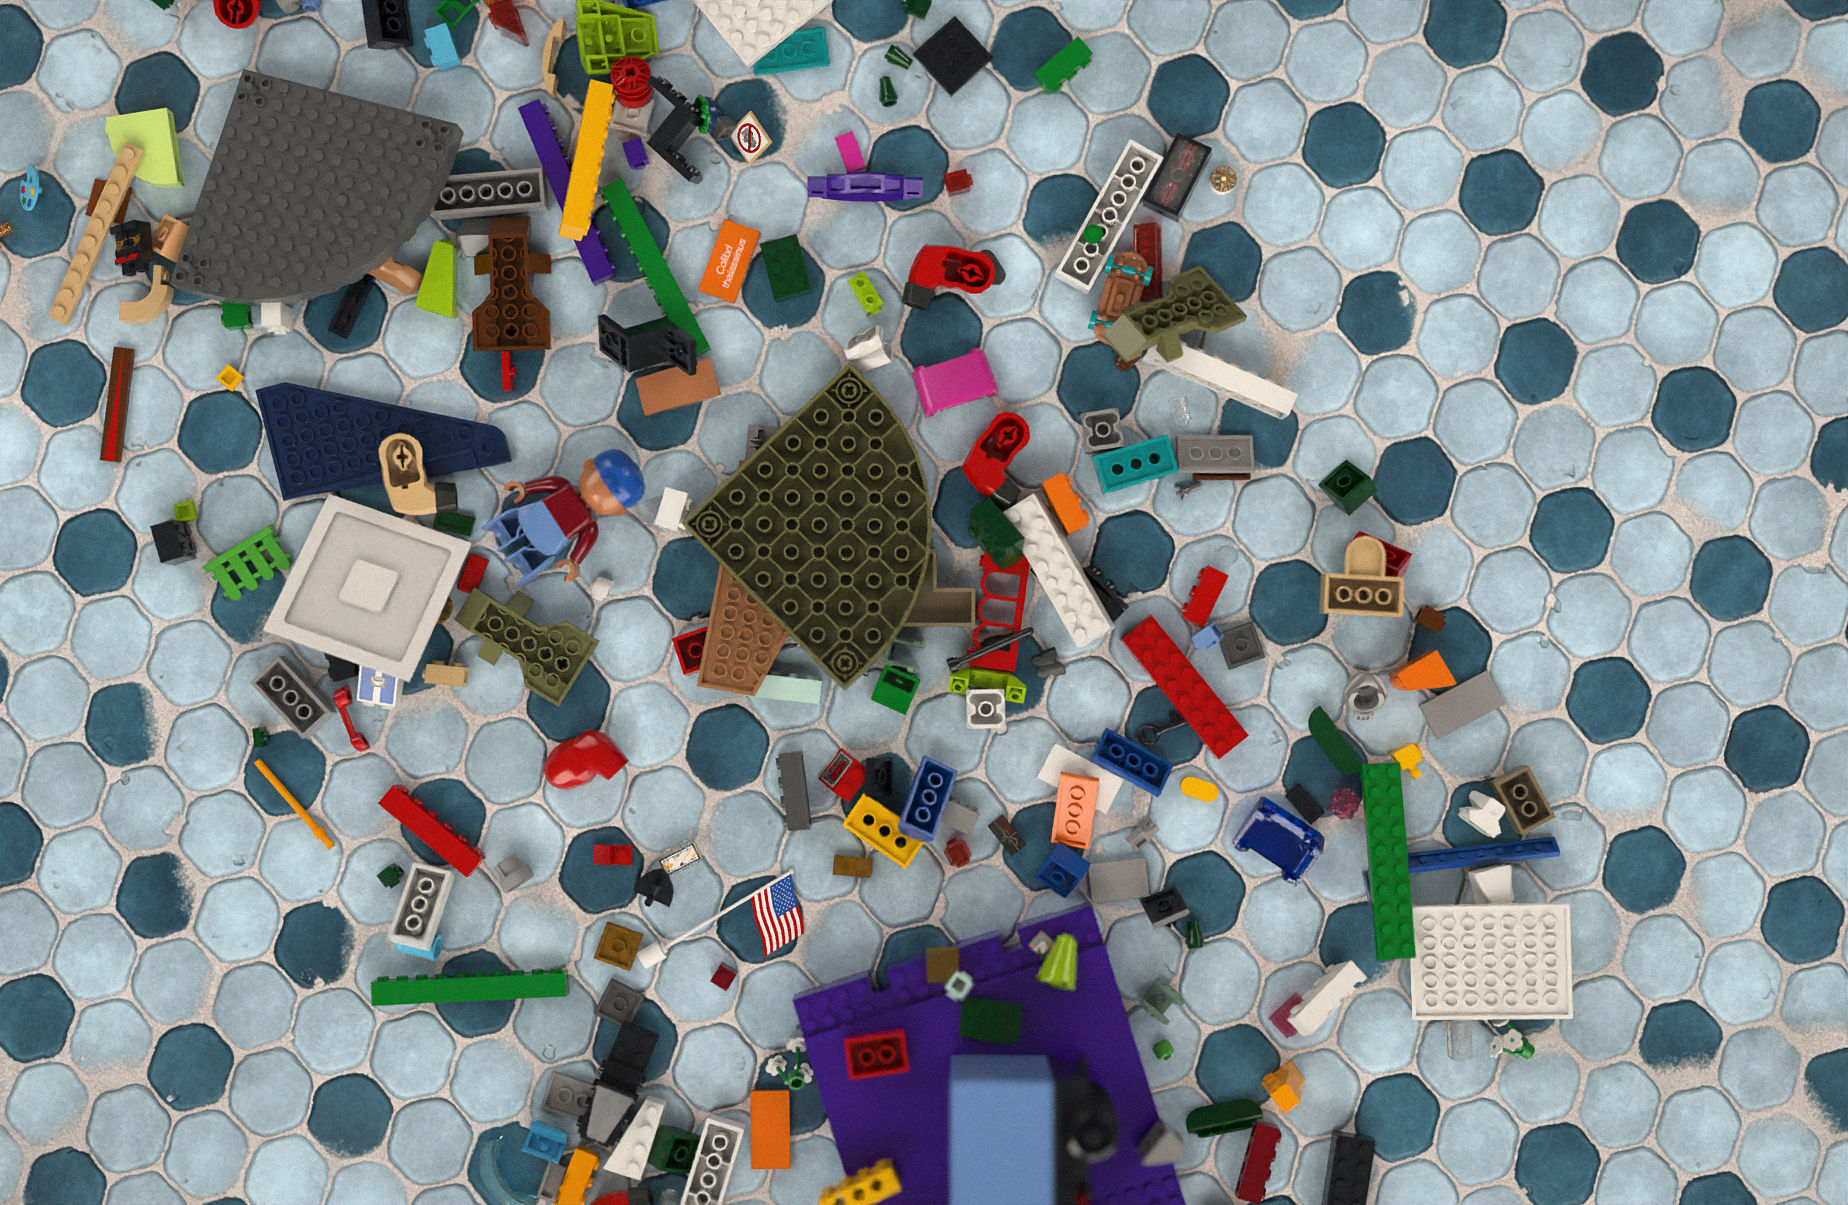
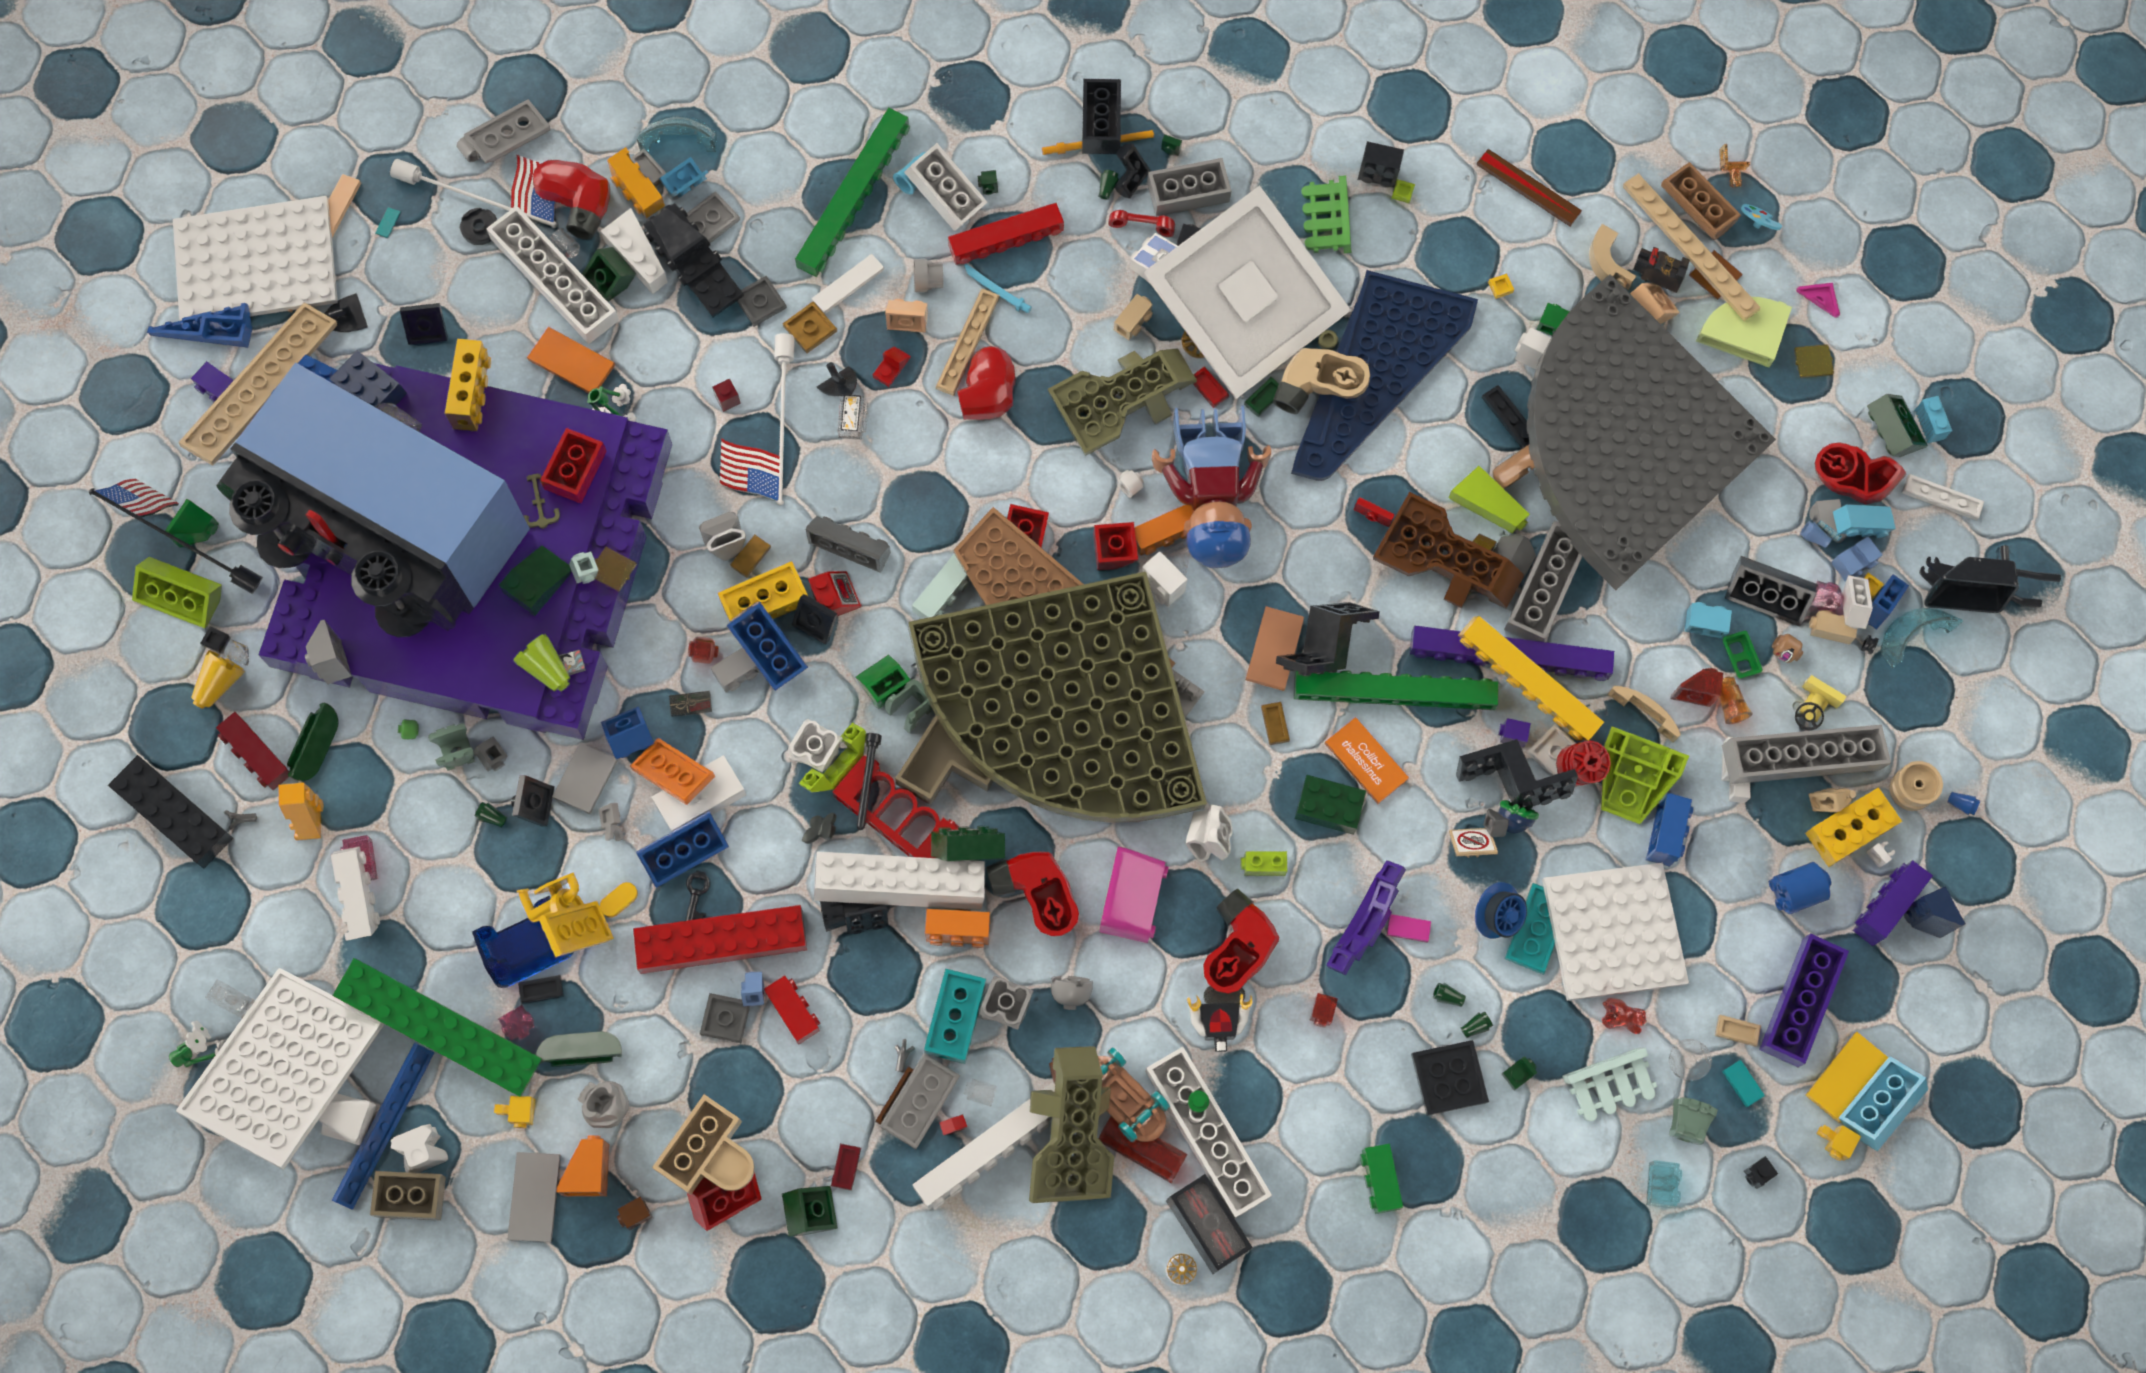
camera: 120 degrees right, 15 degrees down
none -> dark grey bar [224,810,257,830]
none -> dark grey brick [474,736,508,771]
none -> yellow plate [517,872,614,957]
none -> olive piece [523,474,560,529]
none -> light grey piece [699,512,746,561]
none -> white tile [812,254,884,314]
none -> dark red tile [831,1143,862,1191]
none -> light nougat slope [885,299,928,333]
none -> tan tile [936,289,999,396]
none -> red piece [940,1114,967,1136]
none -> medium azure sword [964,264,1032,313]
none -> light grey cylinder [1051,976,1093,1010]
none -> black brick [1082,78,1121,154]
none -> red slope [1093,522,1138,571]
none -> dark green cone [1098,170,1119,200]
none -> black brick [1115,144,1151,199]
none -> orange brick [1135,505,1194,556]
none -> torso [1187,994,1253,1052]
none -> pearl gold tile [1261,702,1290,745]
none -> olive tile [1318,330,1338,350]
none -> blue piece [1475,882,1527,939]
none -> medium nougat brick [1661,162,1741,240]
none -> clear yellow piece [1794,344,1834,378]
none -> dark pink tile [1796,283,1840,318]

